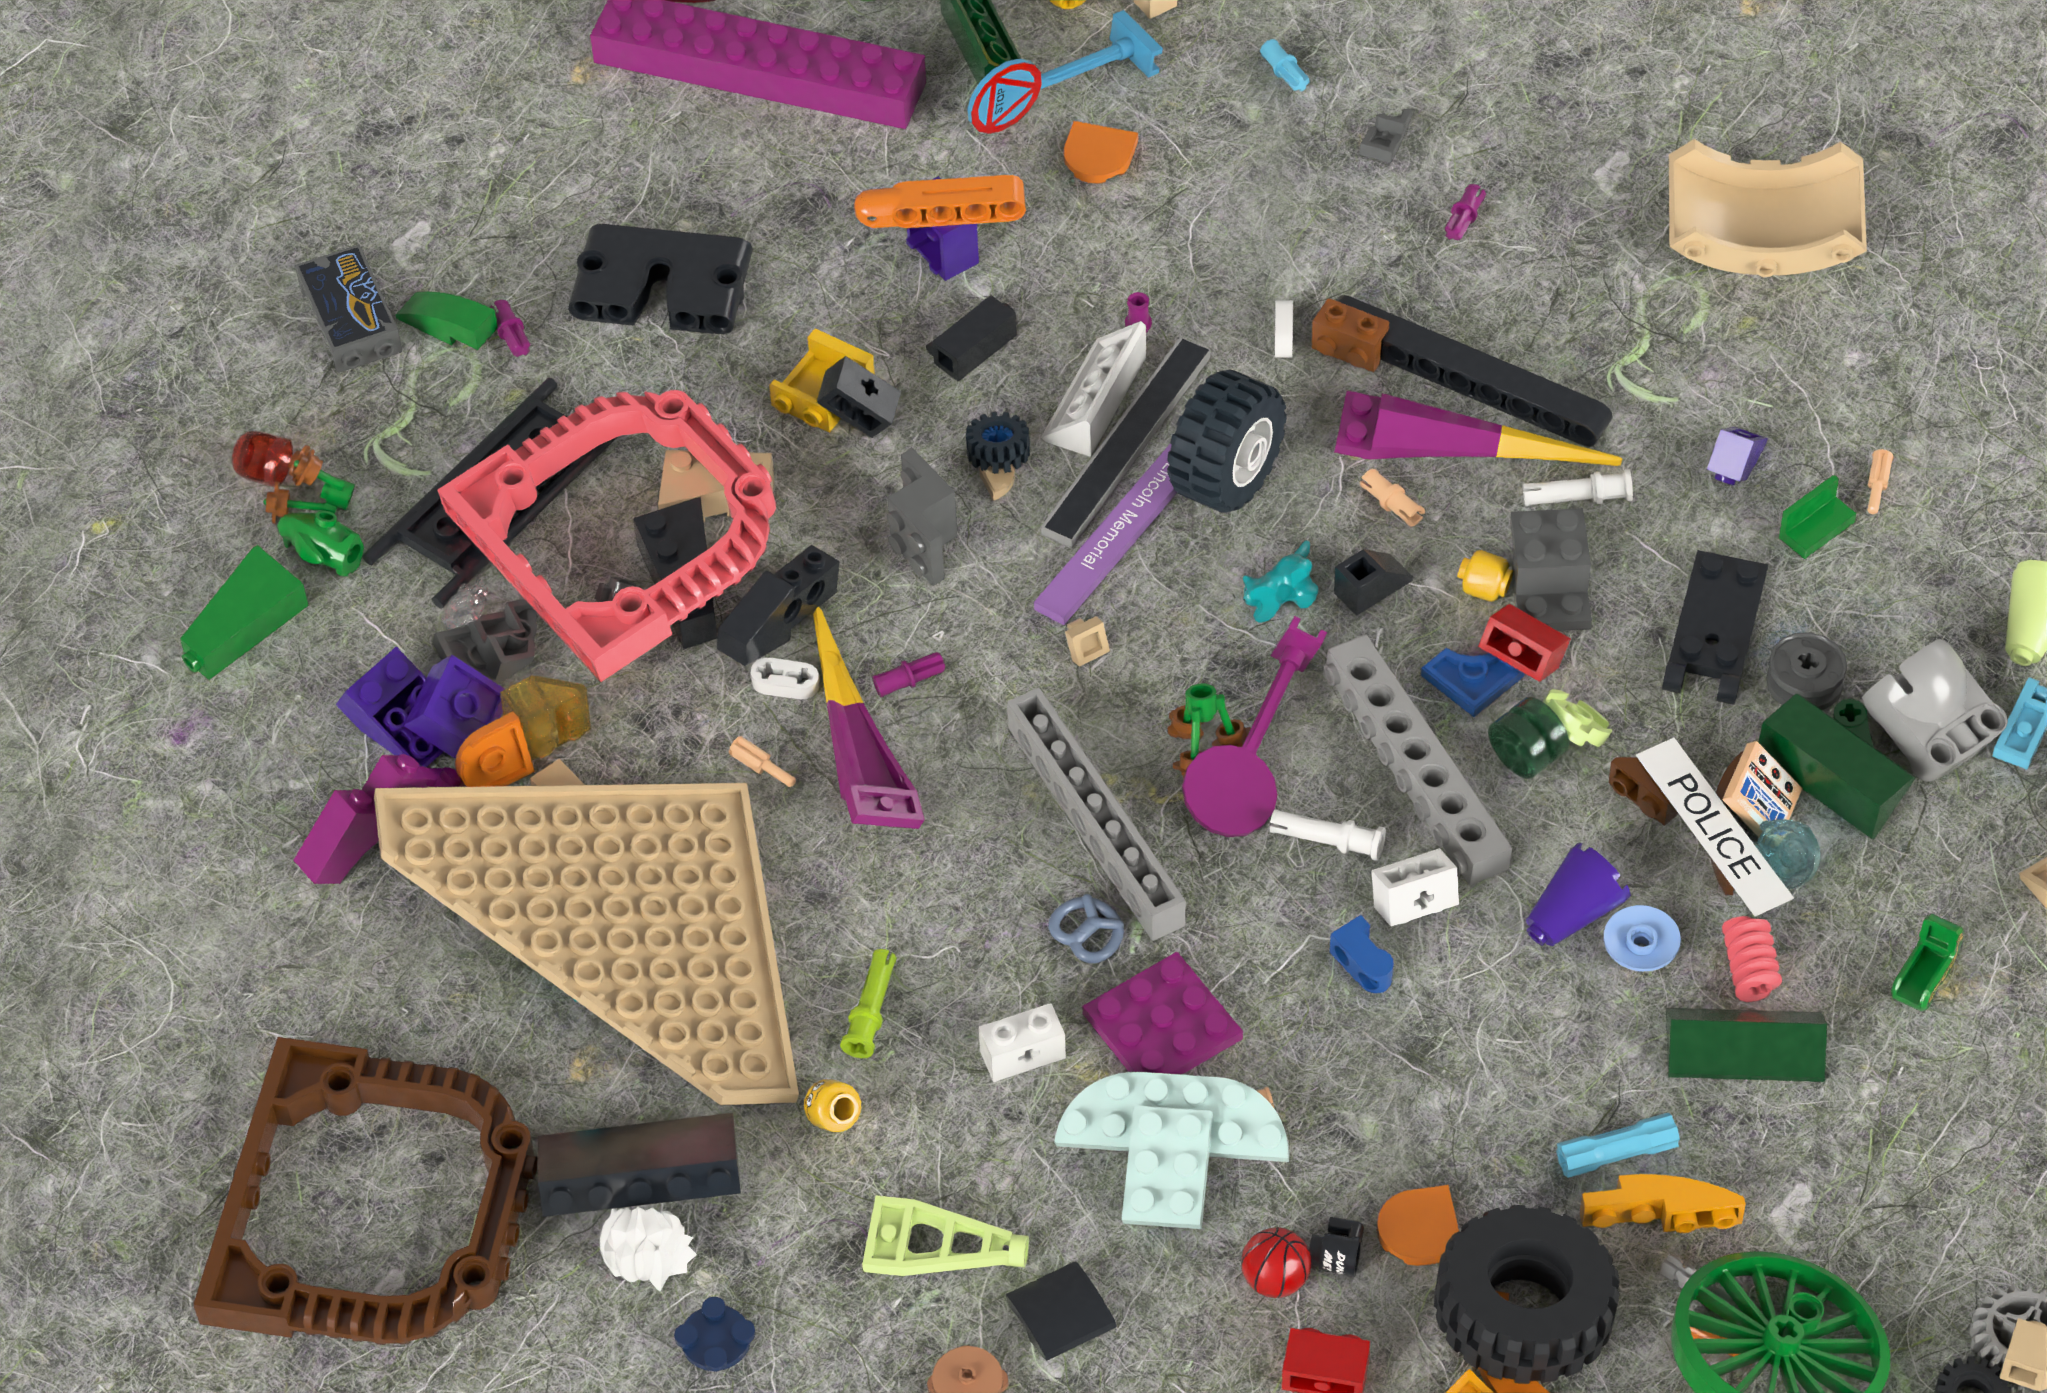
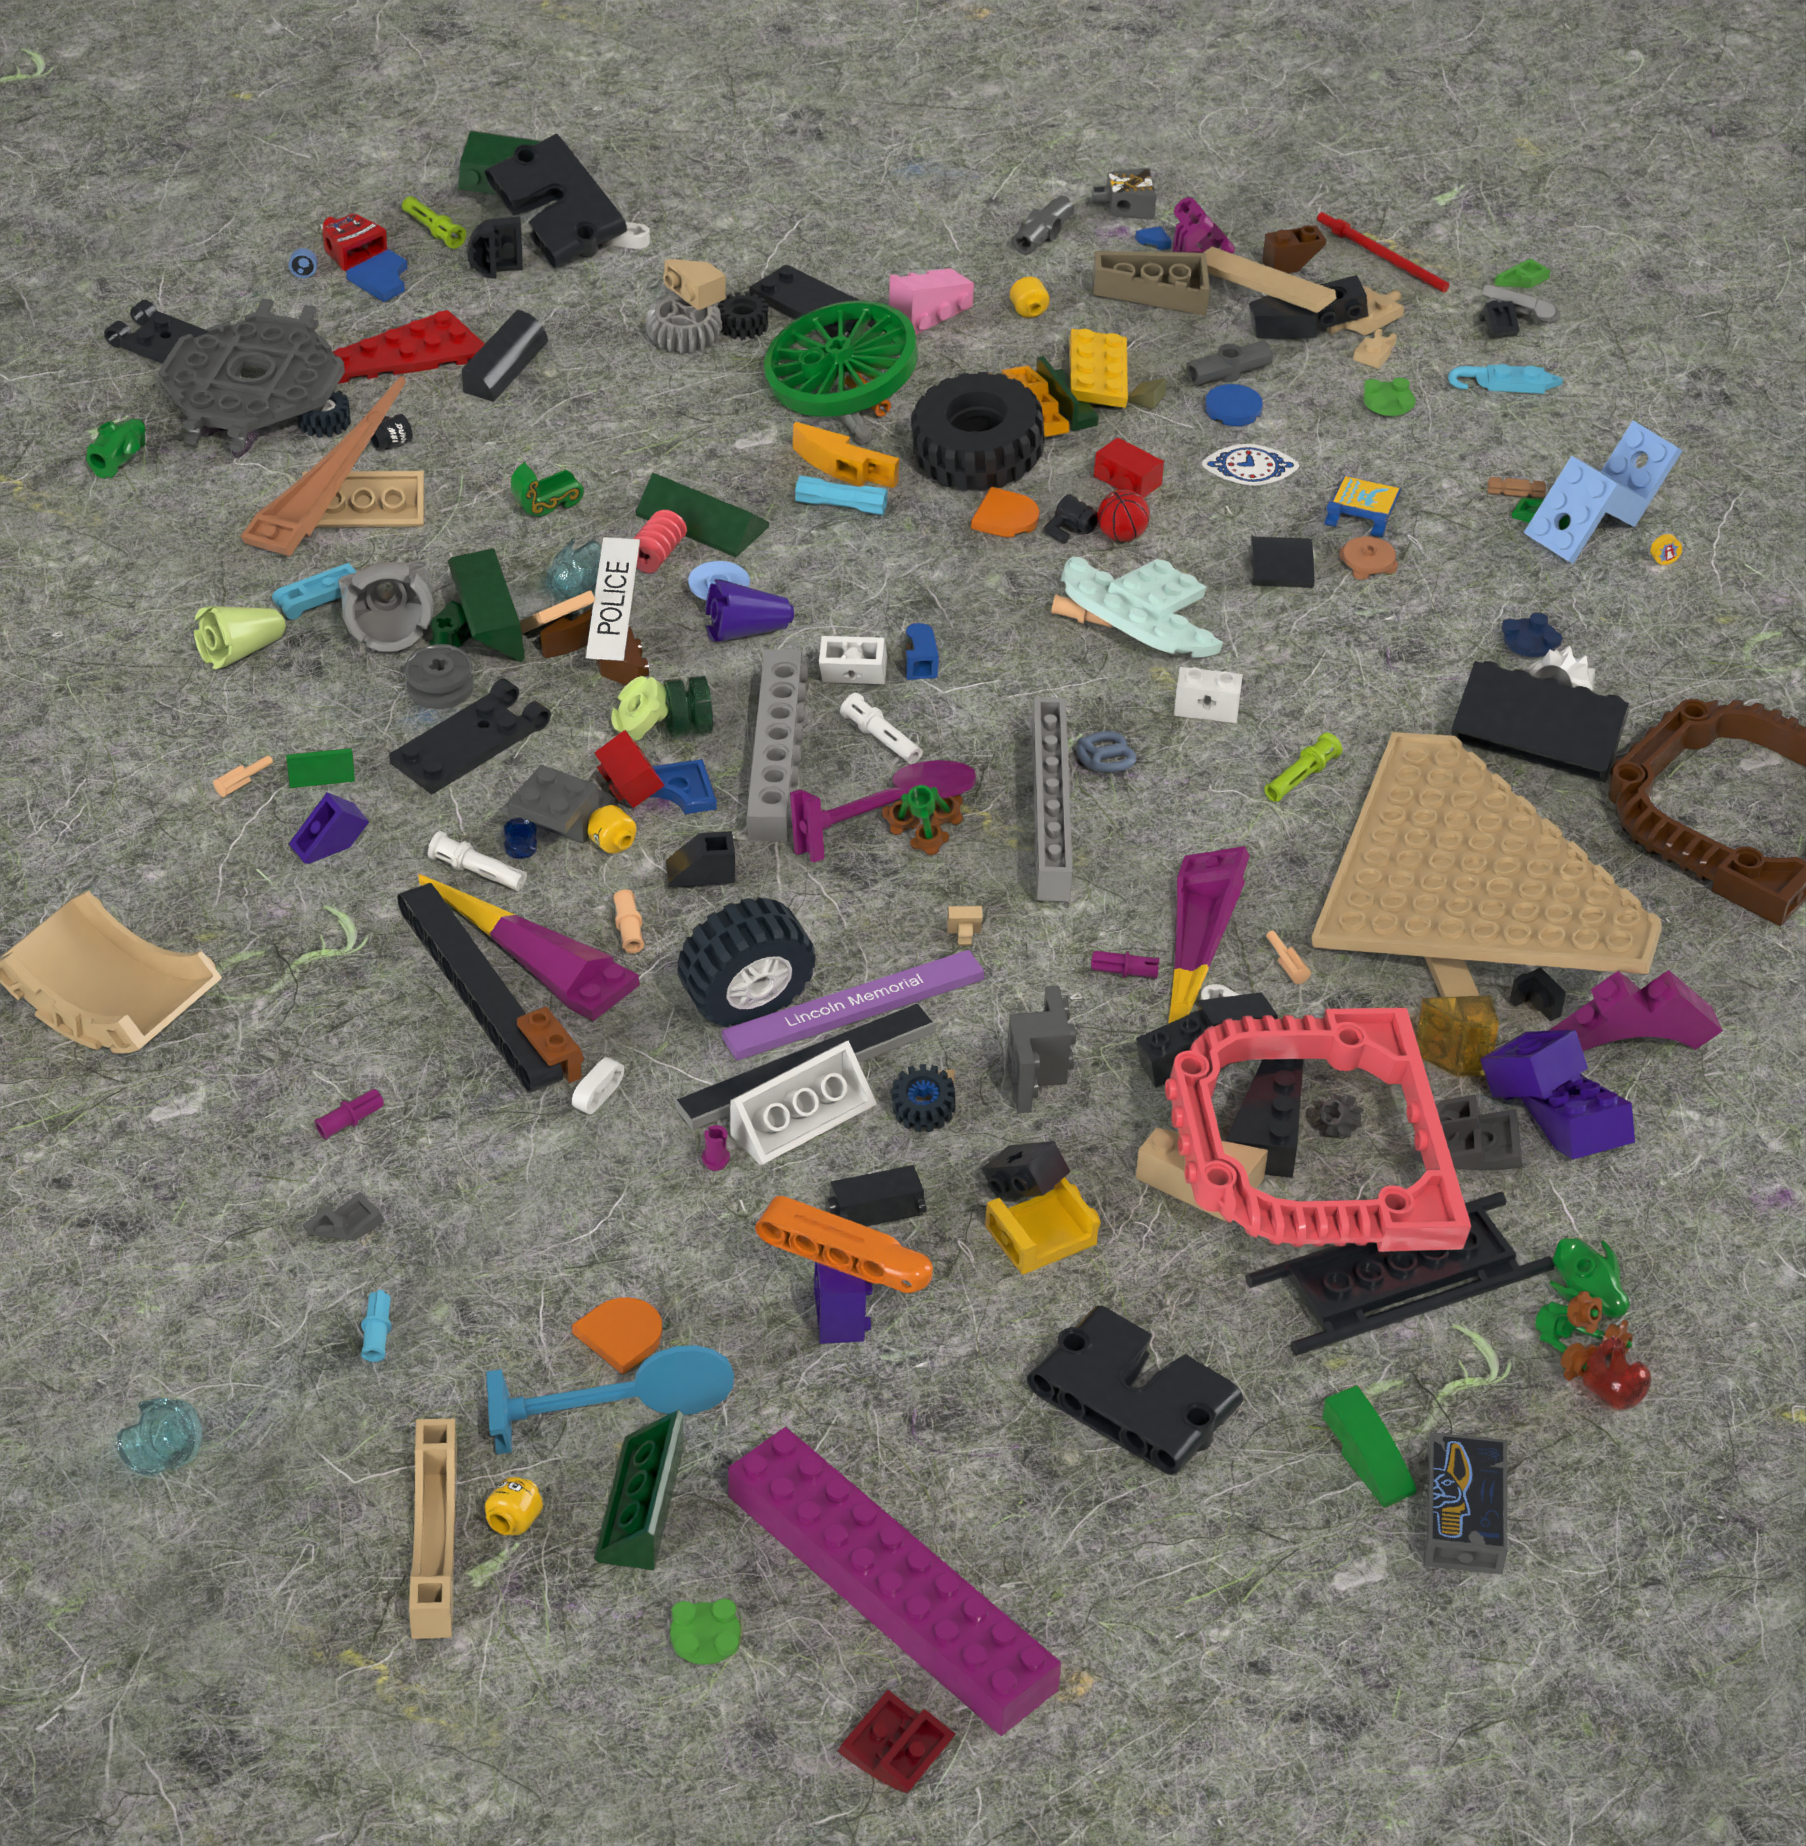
camera: 155 degrees left, 10 degrees down
green slope [180,545,309,680] -> none
clear plate [441,577,488,631] -> none
orange tile [455,711,535,787] -> none
magenta axle [490,300,530,357] -> none
yellow head [804,1079,861,1132] -> none
yellowish green plate [862,1195,1029,1276] -> none
magenta plate [1082,952,1243,1075] -> none
teal animal [1243,540,1319,623] -> none

